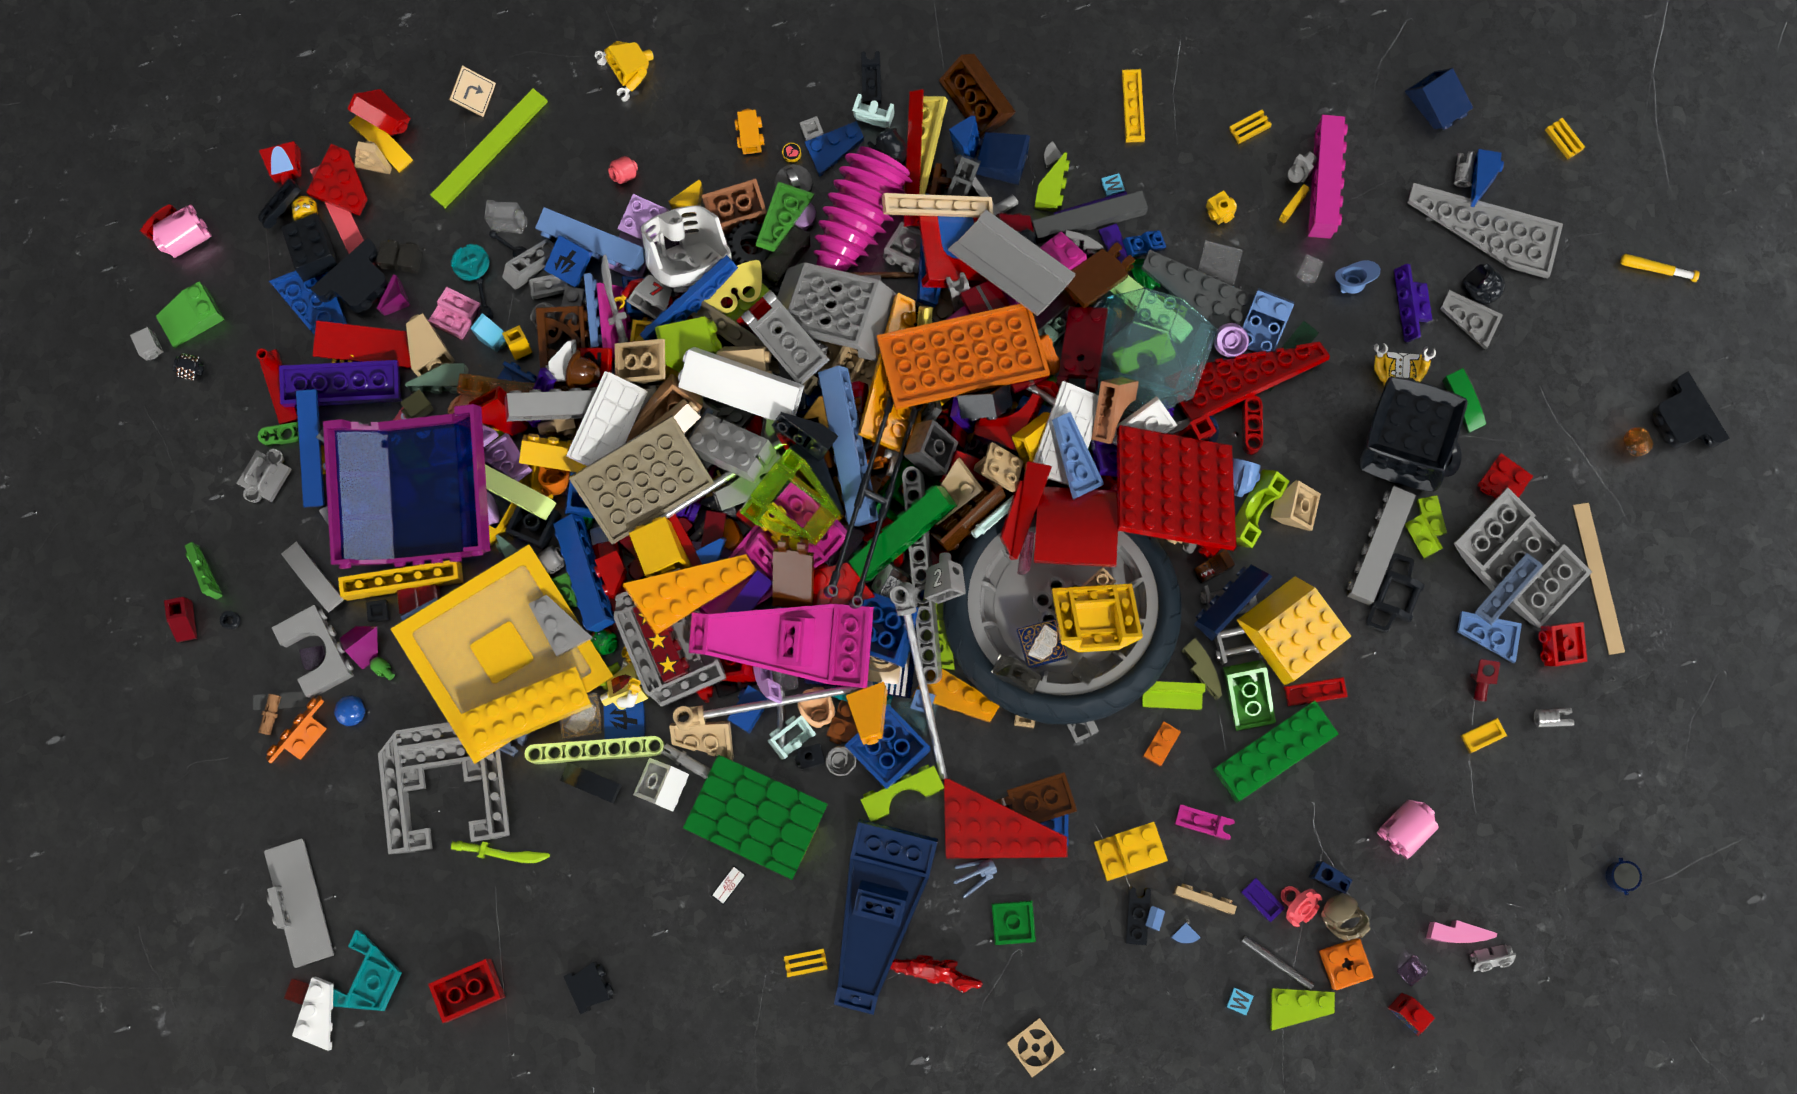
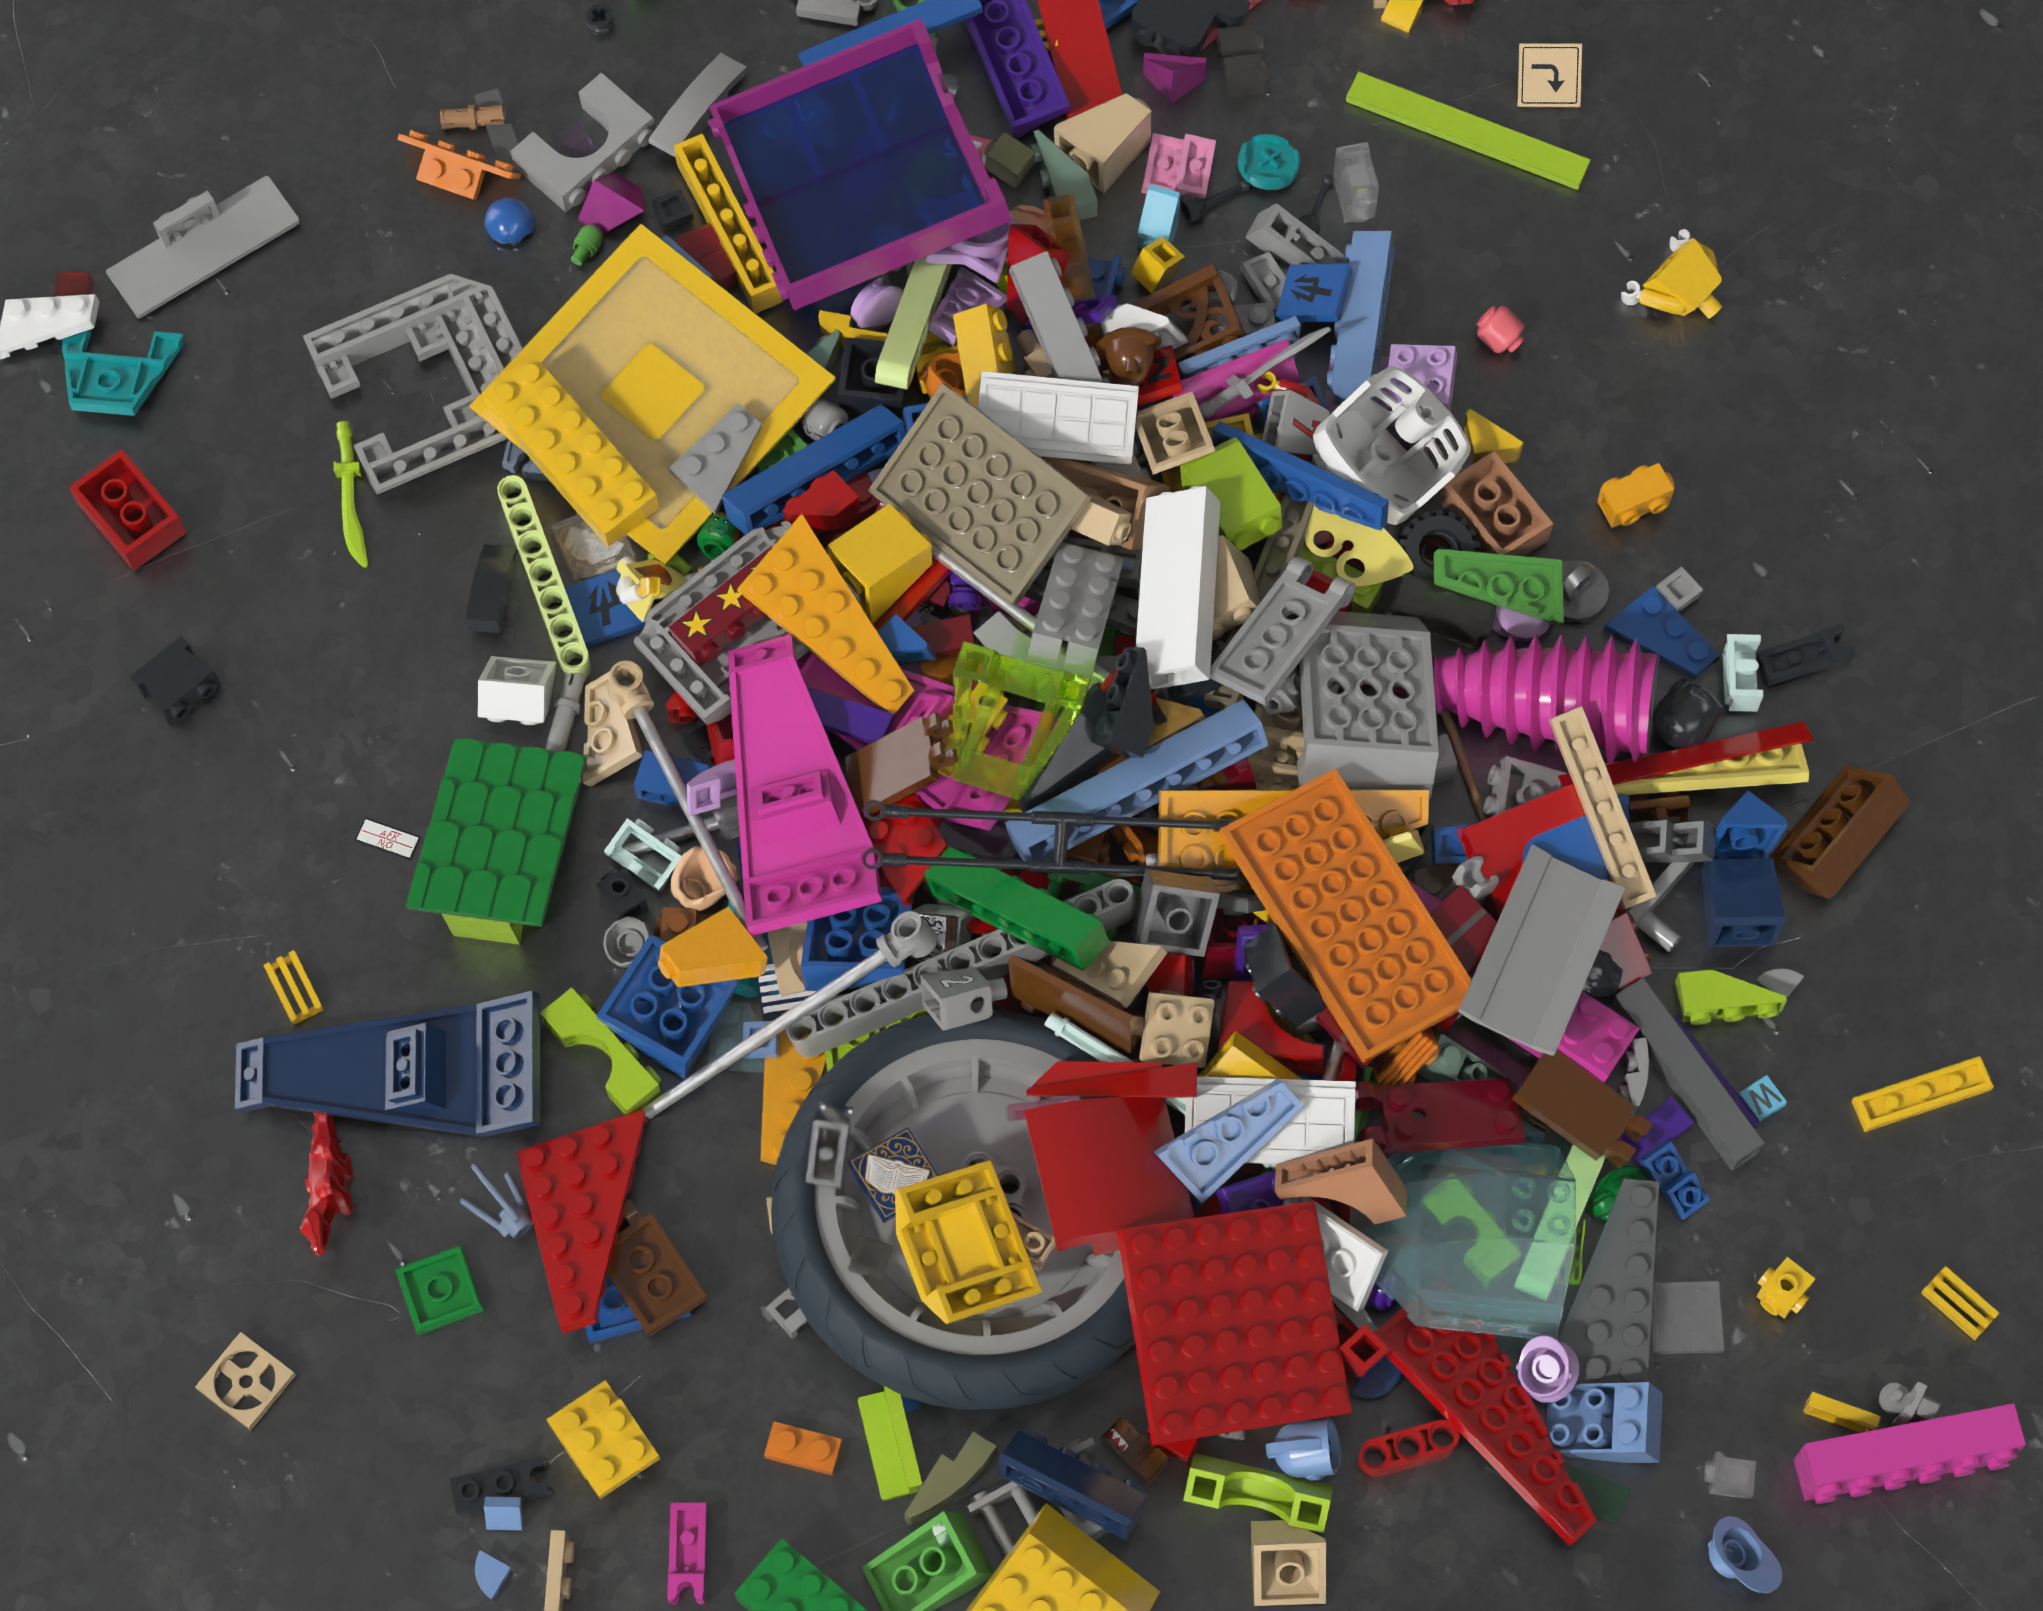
camera: 70 degrees right, 10 degrees down
tile [782,143,801,163] -> none

